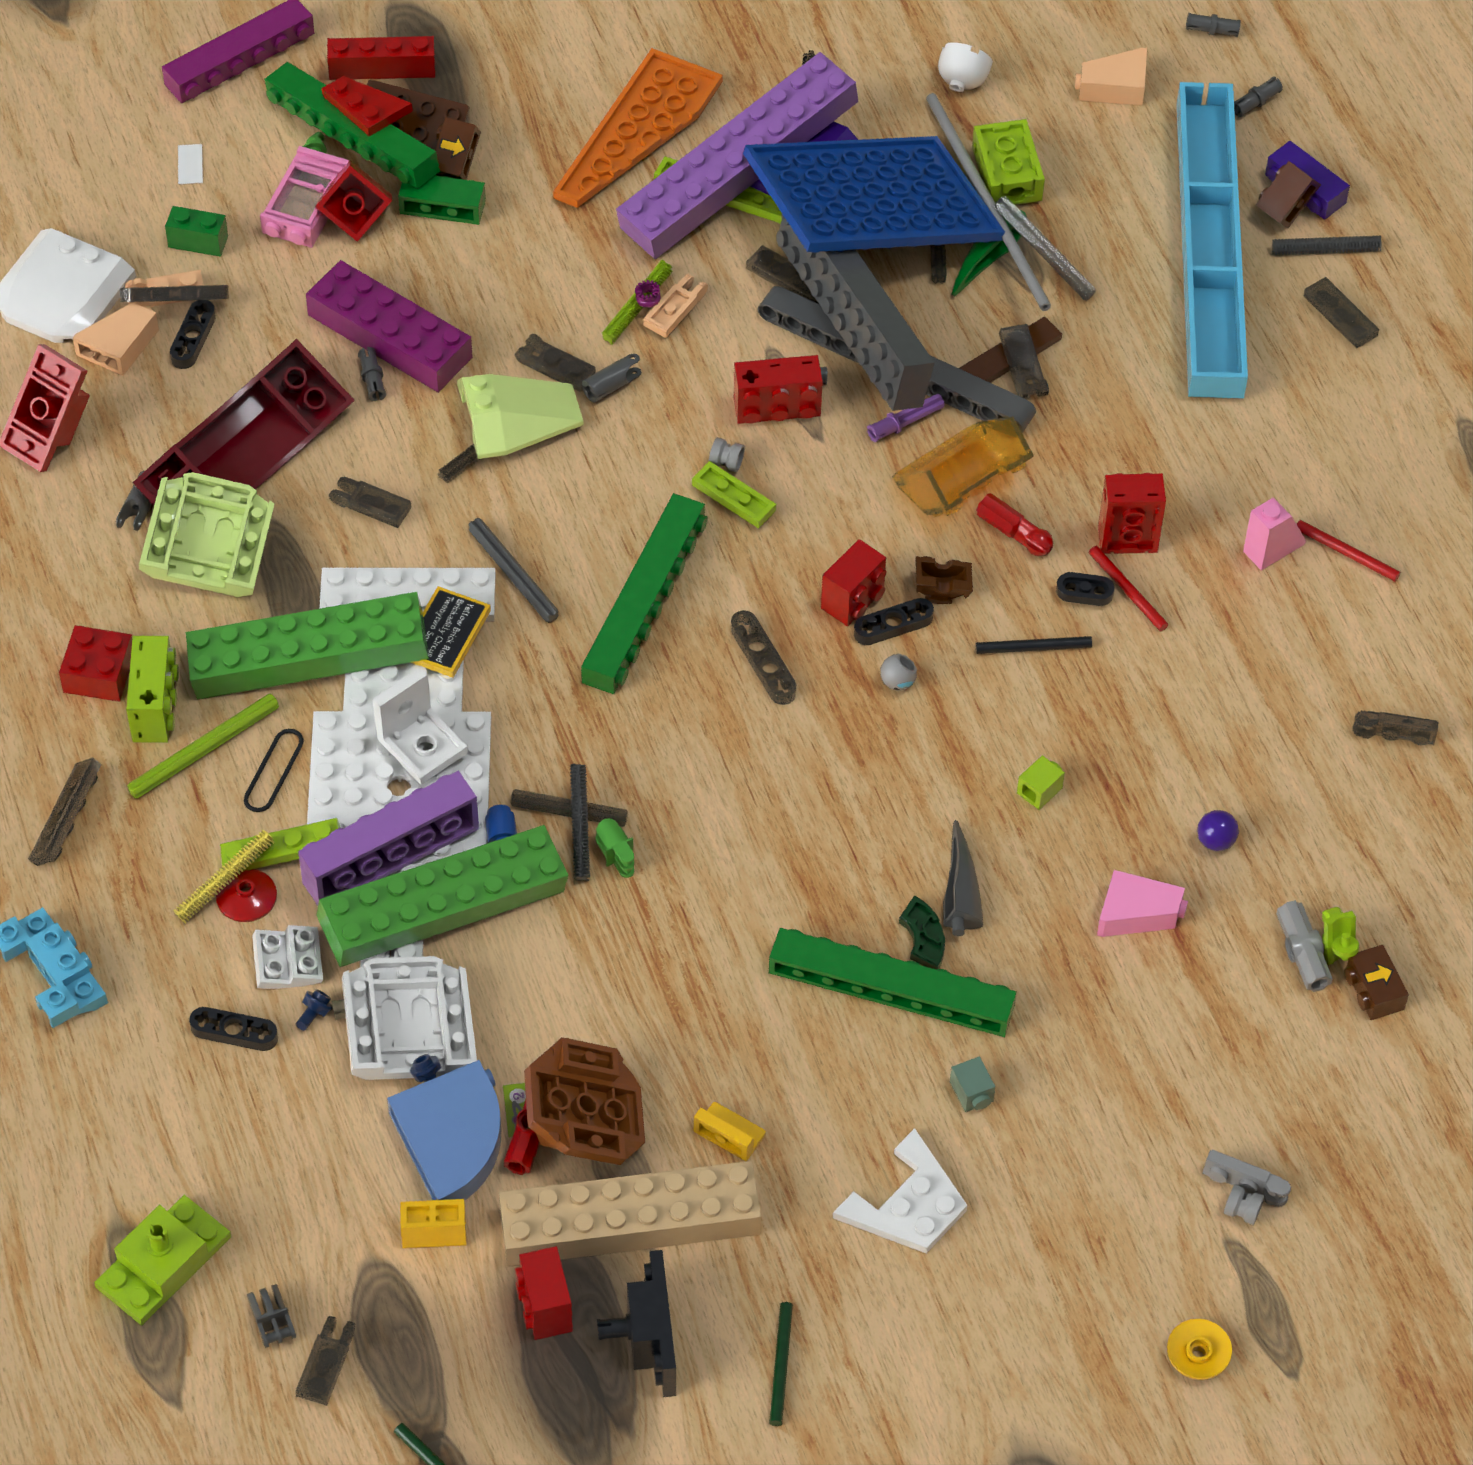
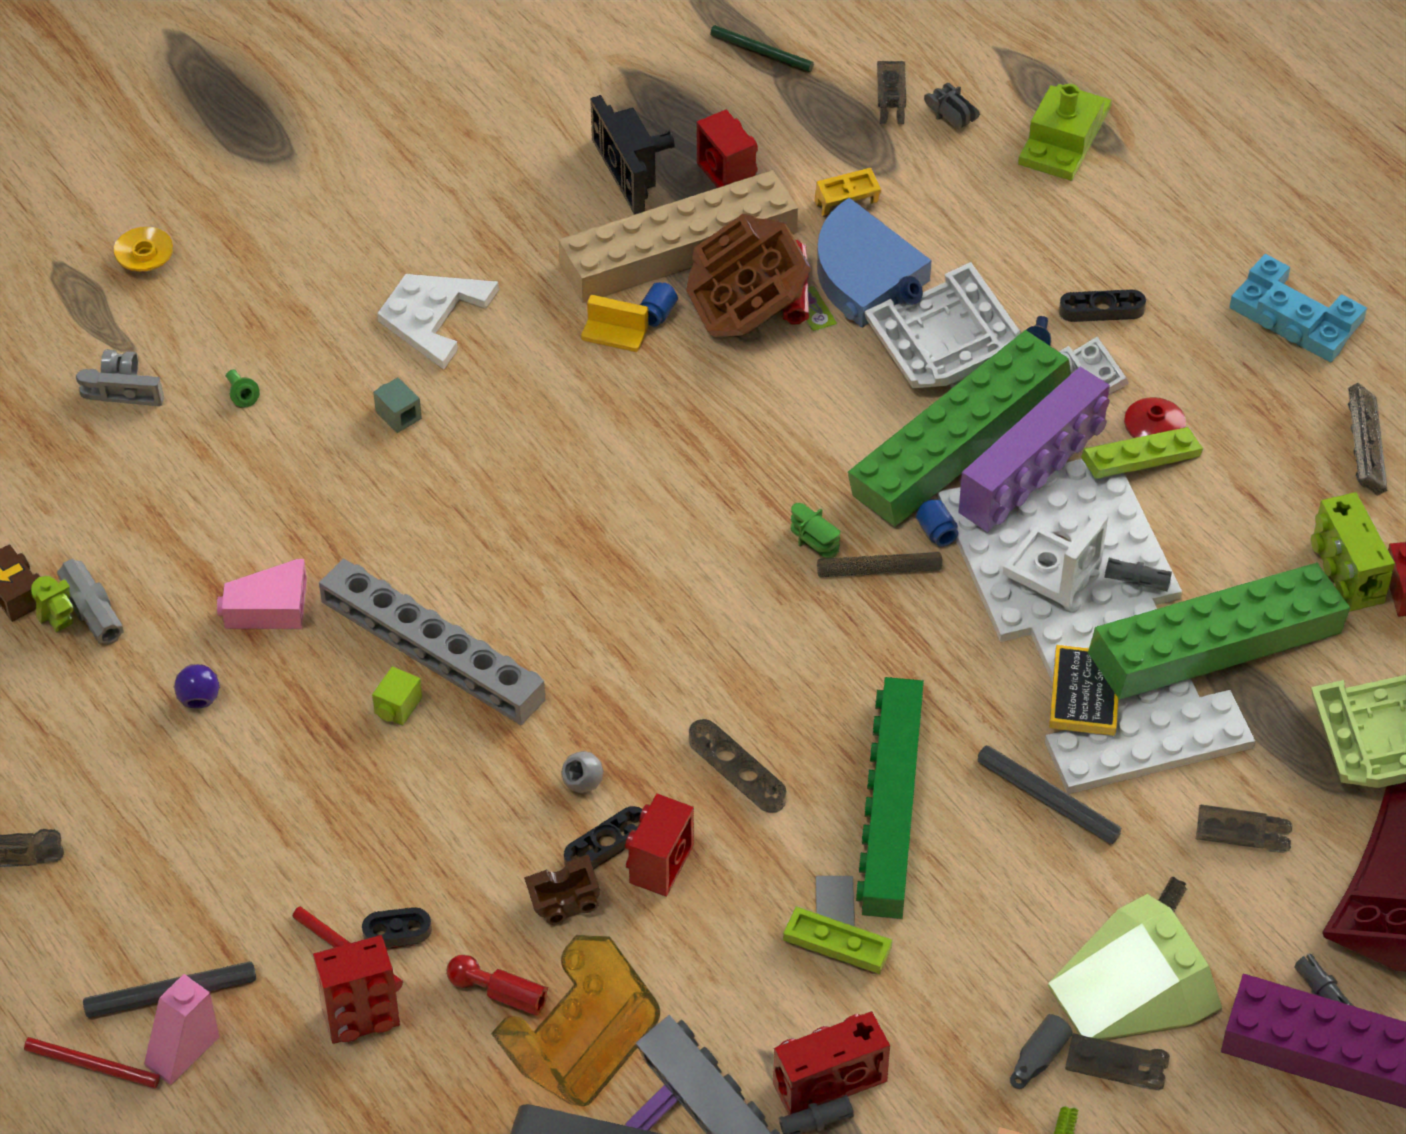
camera: 165 degrees right, 5 degrees down
lime axle [127,694,279,799] -> none
light yellow axle [173,830,274,924] -> none
black piece [244,729,304,812] -> none
dark grey axle [570,763,590,881] -> none
light grey wheel [709,437,745,472] -> none
green brick [768,928,1017,1037] -> none
dark green bar [769,1302,793,1426] -> none
dark green tile [899,895,945,969] -> none
dark grey piece [943,820,983,936] -> none
black bar [975,636,1092,654] -> none
none -> dark grey axle [83,961,256,1018]
none -> bright green plate [225,369,260,407]
none -> light grey brick [319,558,545,725]
none -> blue brick [640,282,678,327]
none -> light grey sticker [816,876,855,926]
none -> dark grey pin [1104,557,1172,592]

